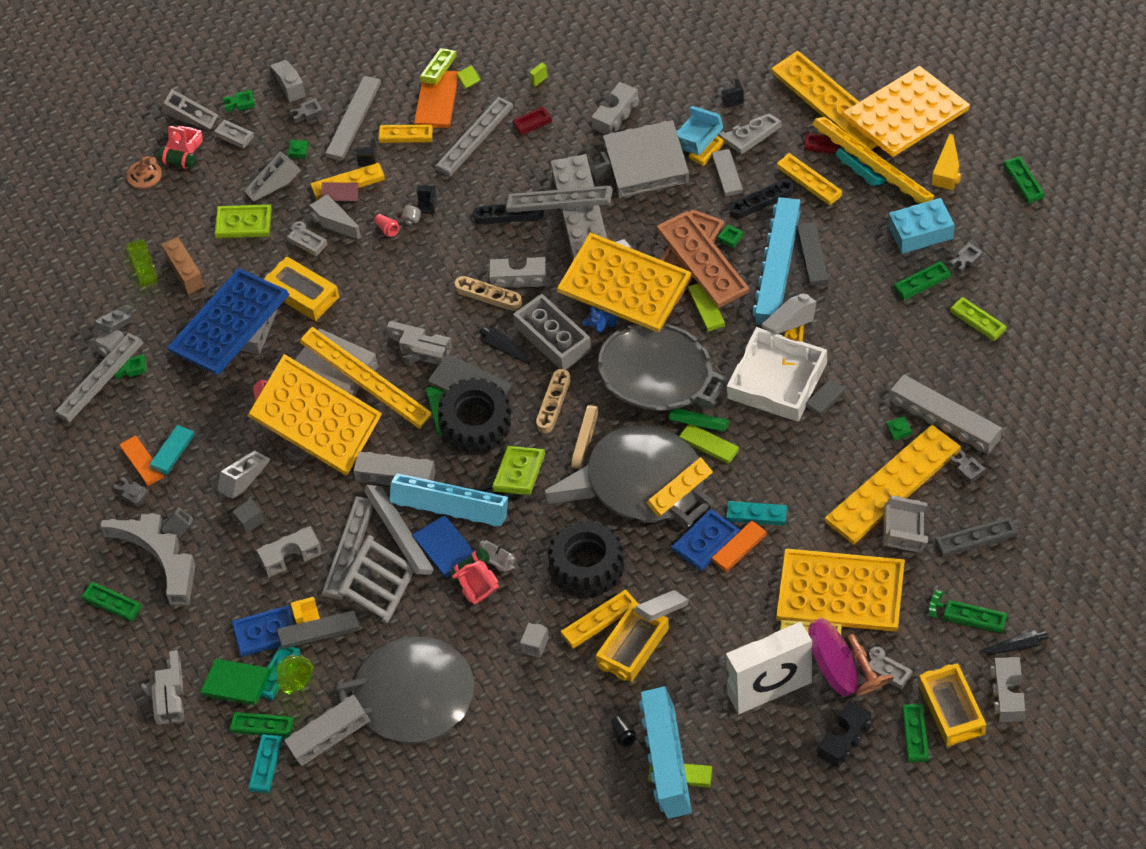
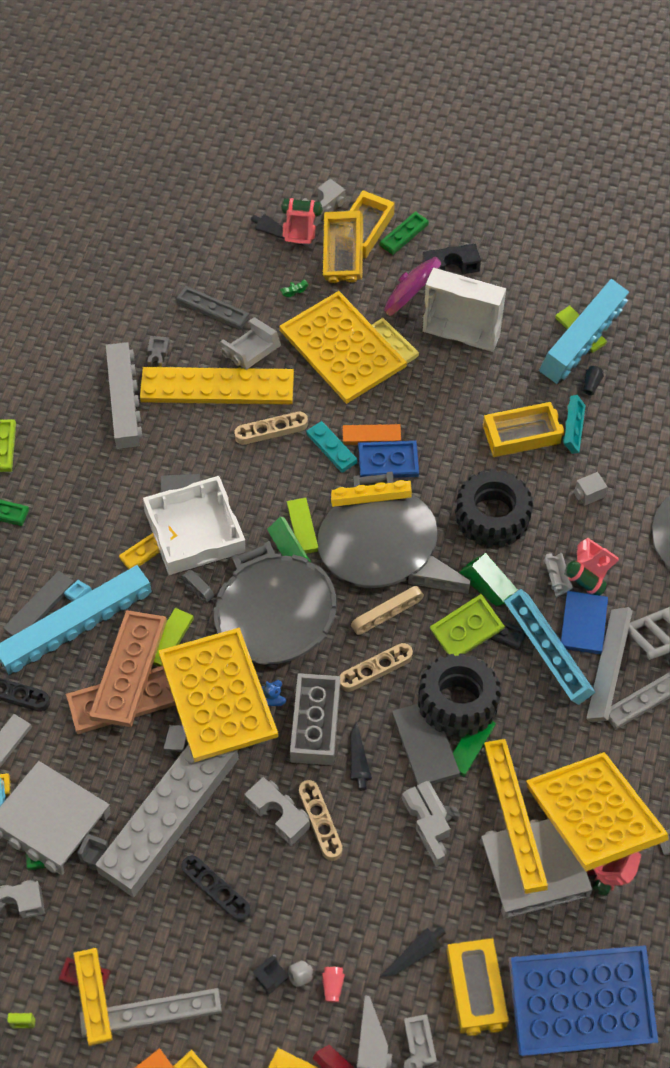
camera: 140 degrees left, 5 degrees up
light grey brick [353,452,436,486] -> none
light grey tile [506,186,613,213] -> none
yellow plate [561,589,636,649] -> none
light grey tile [635,590,689,622] -> none
green plate [718,224,743,249] -> none
light grey slope [761,294,817,335] -> none
nougat dish [848,634,894,696] -> none
light grey hinge [869,647,912,690] -> none
green plate [886,416,912,441] -> none
green tile [943,600,1007,634] -> none
none -> medium azure tile [64,580,92,602]
none -> yellow tile [74,948,113,1046]
none -> dark grey beam [182,570,215,603]
none -> tan beam [235,412,308,445]
none -> coral piece [281,198,323,244]
none -> piece [323,211,363,283]
none -> black bar [380,926,446,977]
none -> slope [458,553,518,607]
none -> teal plate [563,395,586,454]

